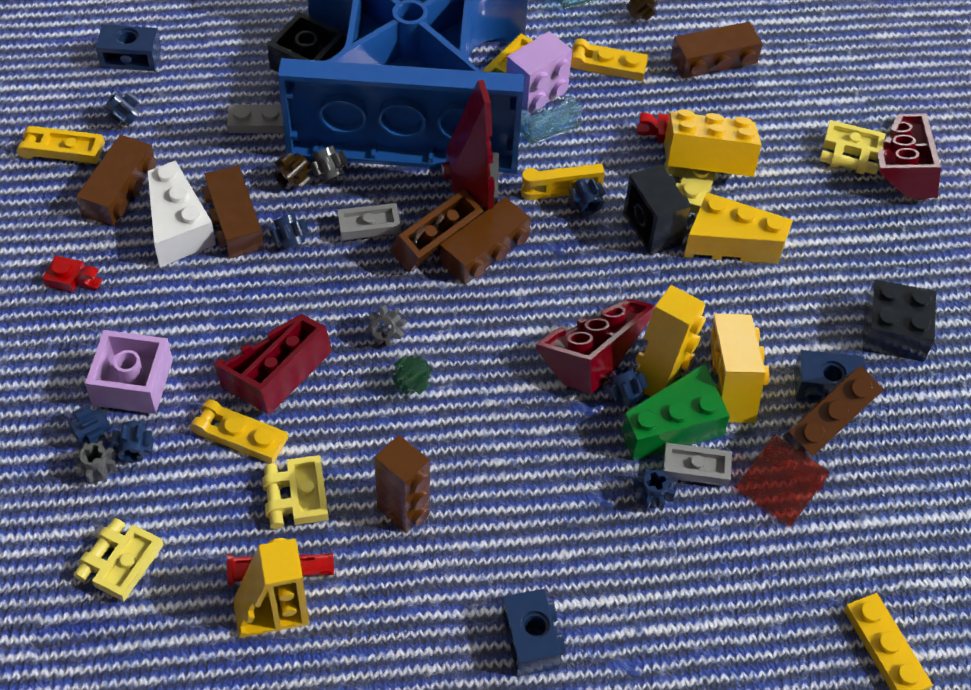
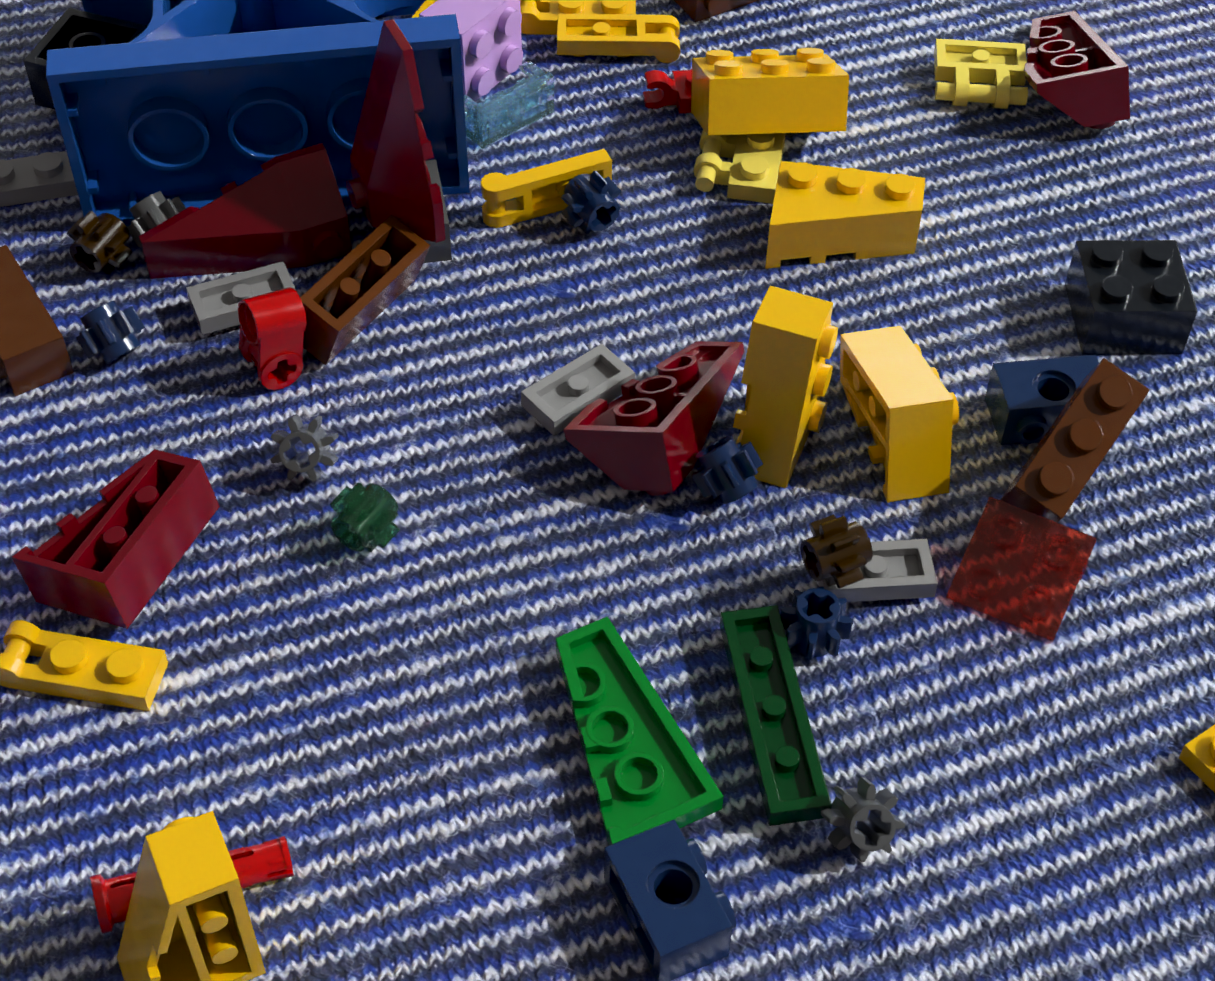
camera: 10 degrees left, 5 degrees down
light yellow plate [262,455,329,529] -> none
reddish brown brick [374,435,430,533] -> none
reddish brown brick [440,197,531,284] -> none
green wedge [621,364,730,460] -> none
black brick [623,164,691,256] -> none
none -> dark red wedge [139,143,352,279]
none -> red piece [238,287,307,390]
none -> light grey plate [521,344,635,436]
none -> green wing [556,616,724,845]
none -> yellow plate [557,14,681,63]
none -> dark green plate [720,605,832,826]
none -> dark brown gear [800,514,873,589]
none -> dark grey gear [821,777,905,862]

